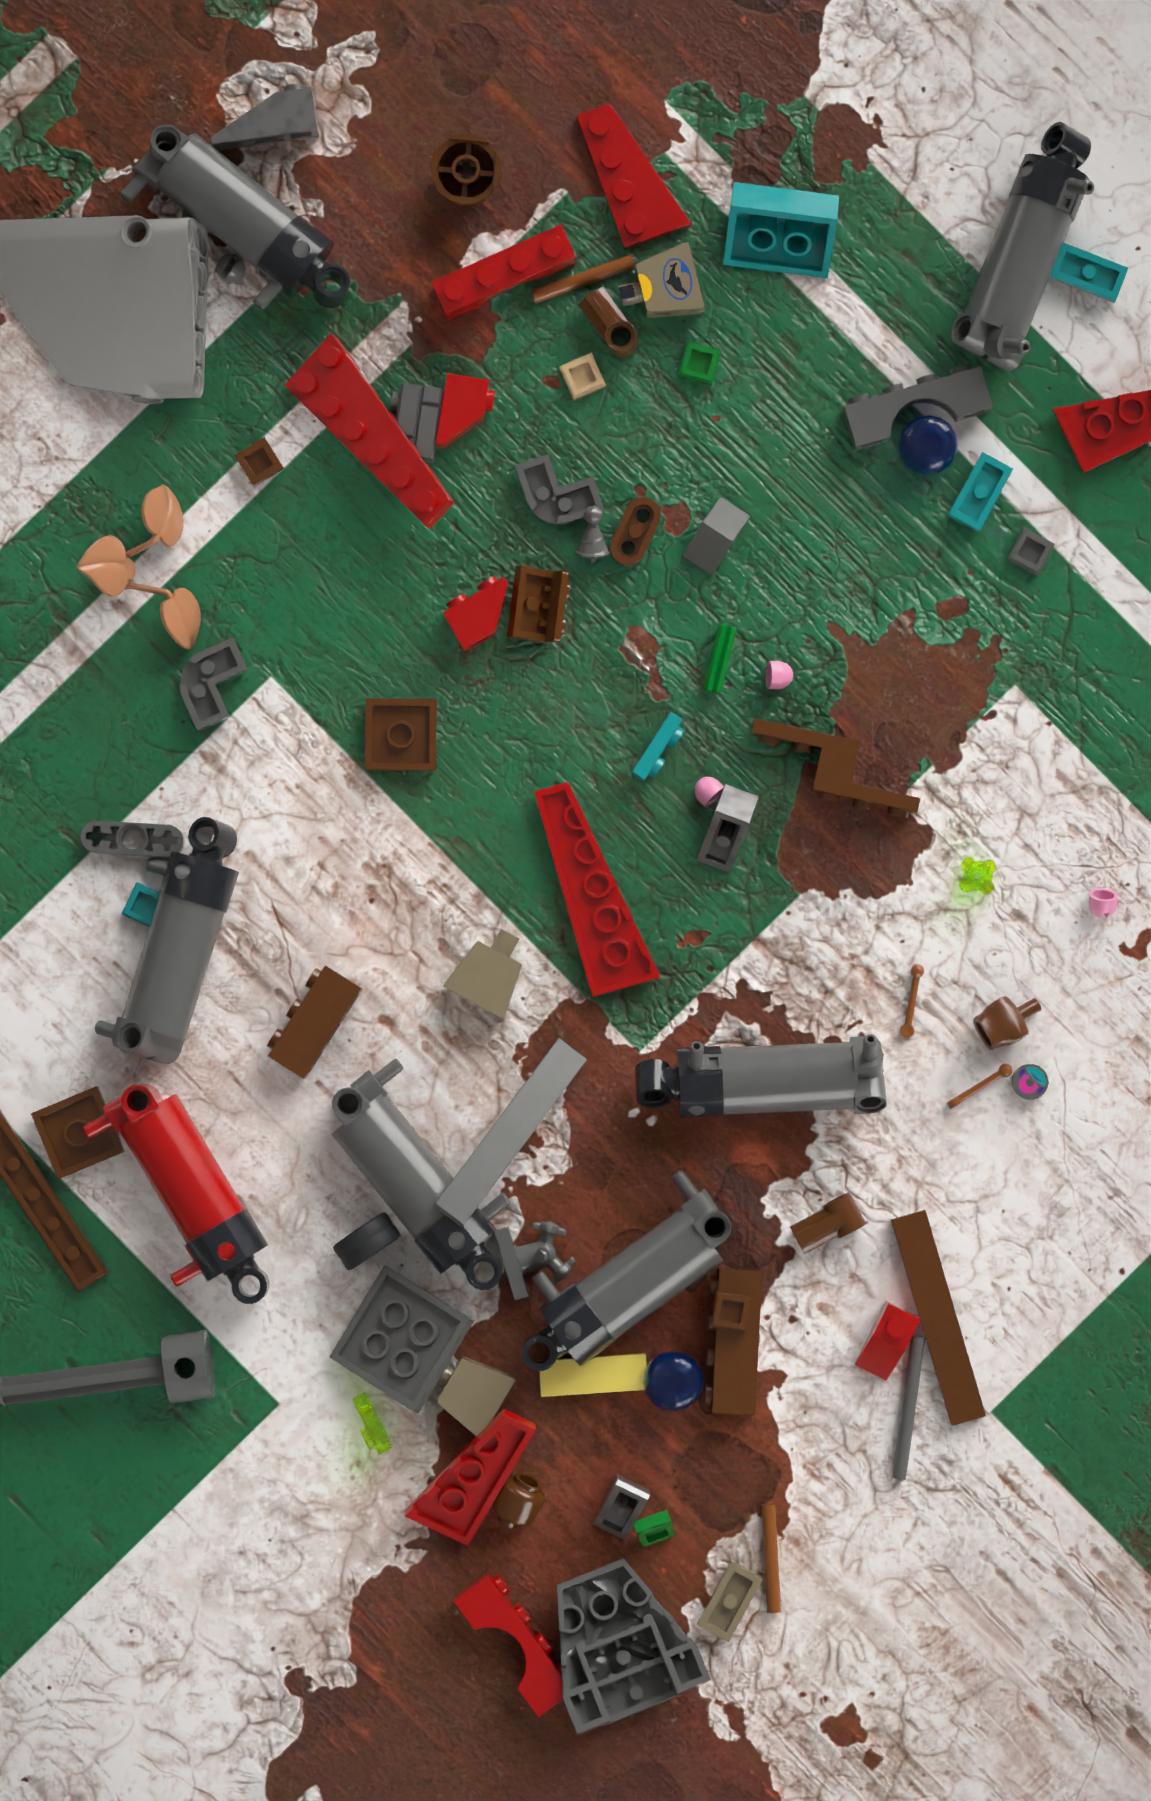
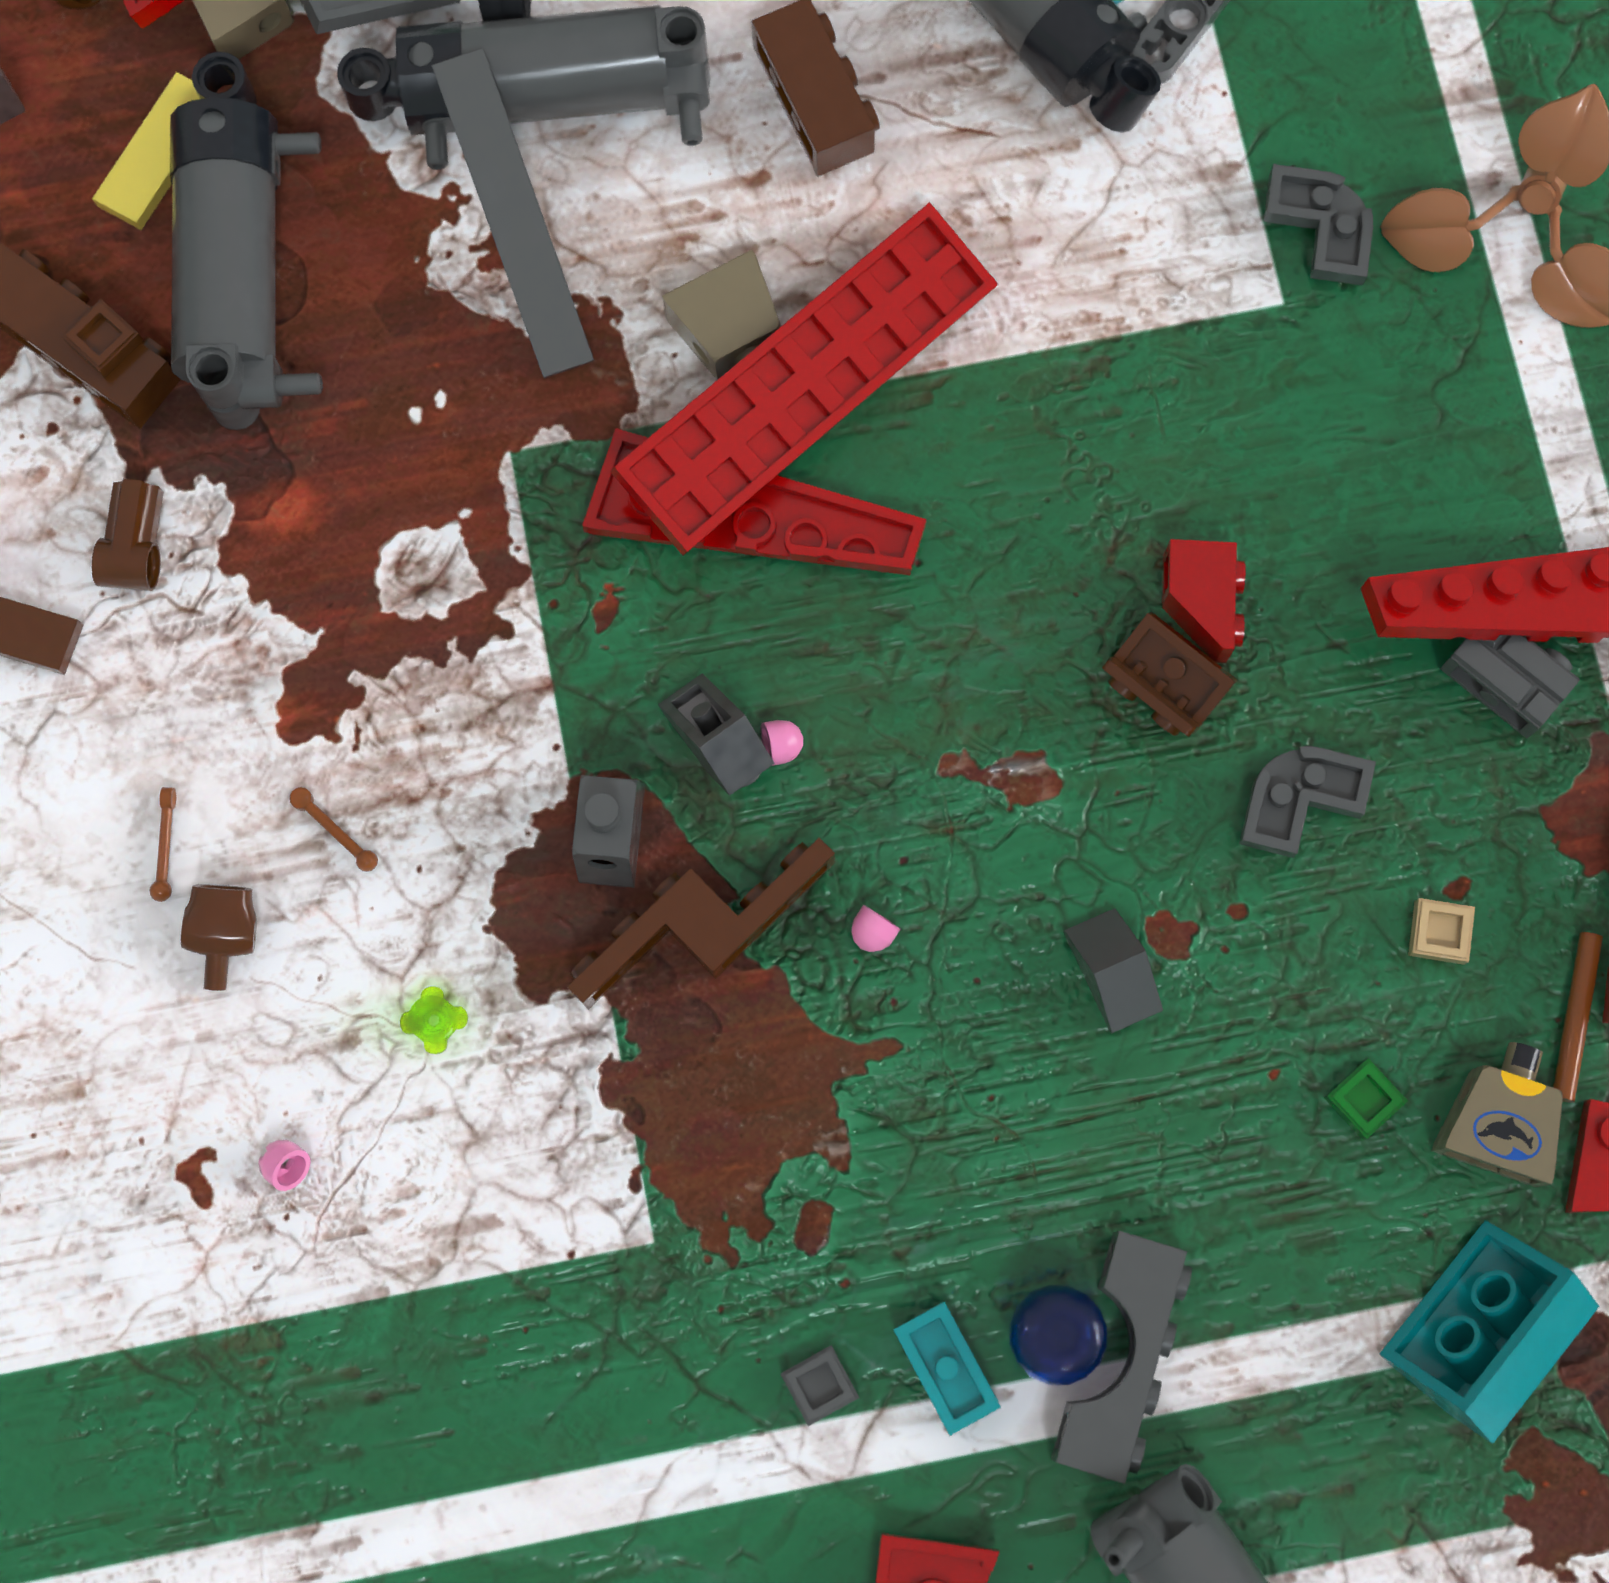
camera: 125 degrees right, 10 degrees down
reddish brown plate [235,437,284,487] -> none
reddish brown plate [365,698,437,771] -> none
red slope [436,373,496,449] -> none
dark grey piece [494,1221,575,1300] -> none
dark grey piece [575,506,610,563] -> none
reddish brown piece [578,287,638,358] -> none
reddish brown plate [610,497,661,566] -> none
teal plate [632,712,685,781] -> none
dark grey piece [635,1034,887,1118] -> none
clear blue piece [643,1351,704,1412] -> none
green axle [703,624,736,694] -> none
tile [1012,1064,1049,1100] -> none
none -> dark grey torso [572,775,645,888]
none -> red plate [610,202,999,556]

